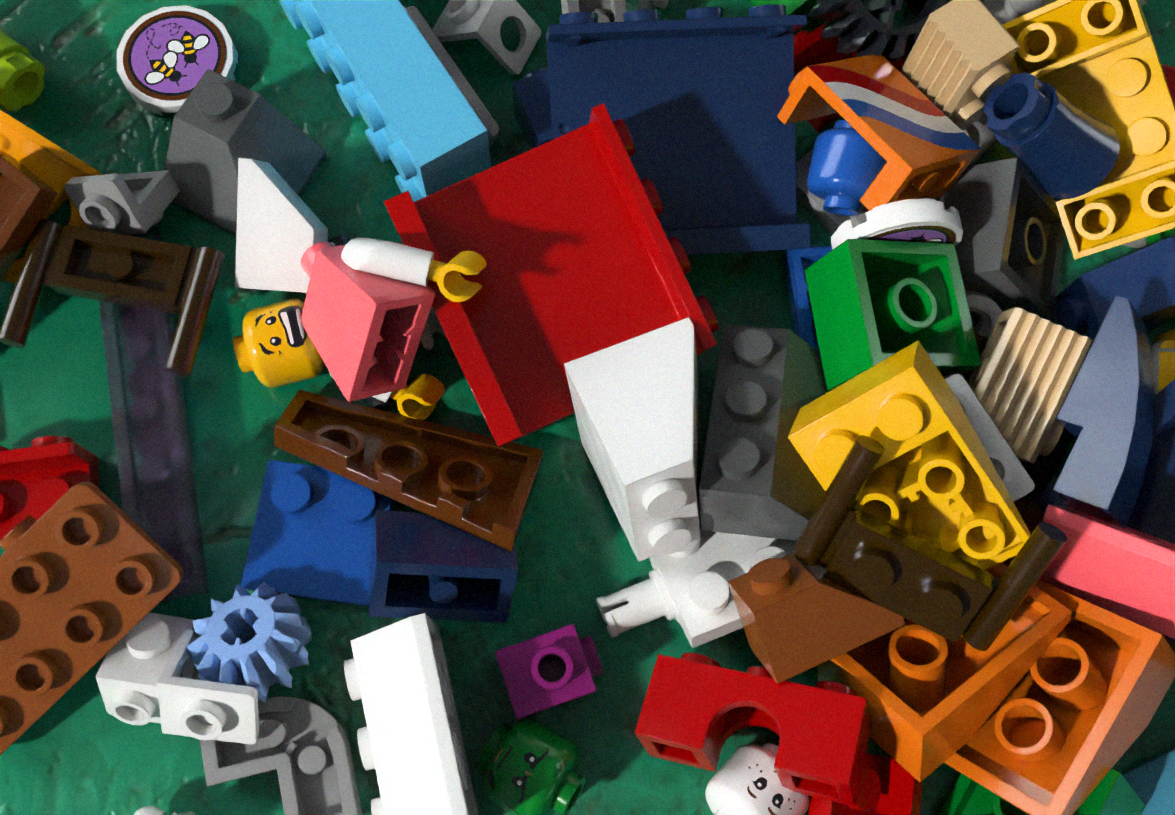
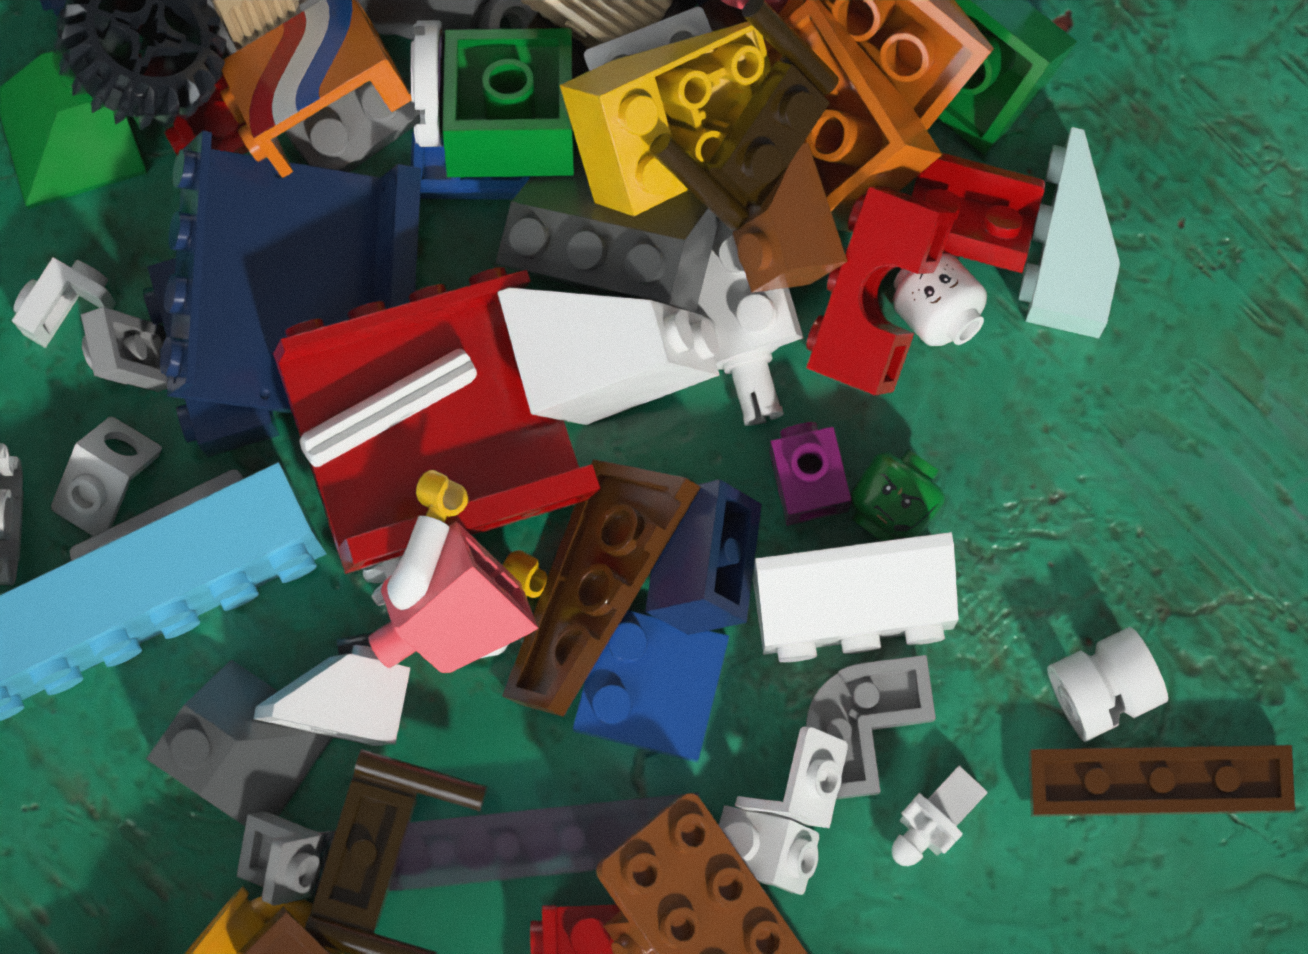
camera: 75 degrees left, 5 degrees up
tile [117,5,238,116] -> none
light blue gear [187,582,312,703] -> none
yellow head [233,299,324,388] -> none
blue head [807,119,887,217] -> none
none -> white axle [299,349,477,467]

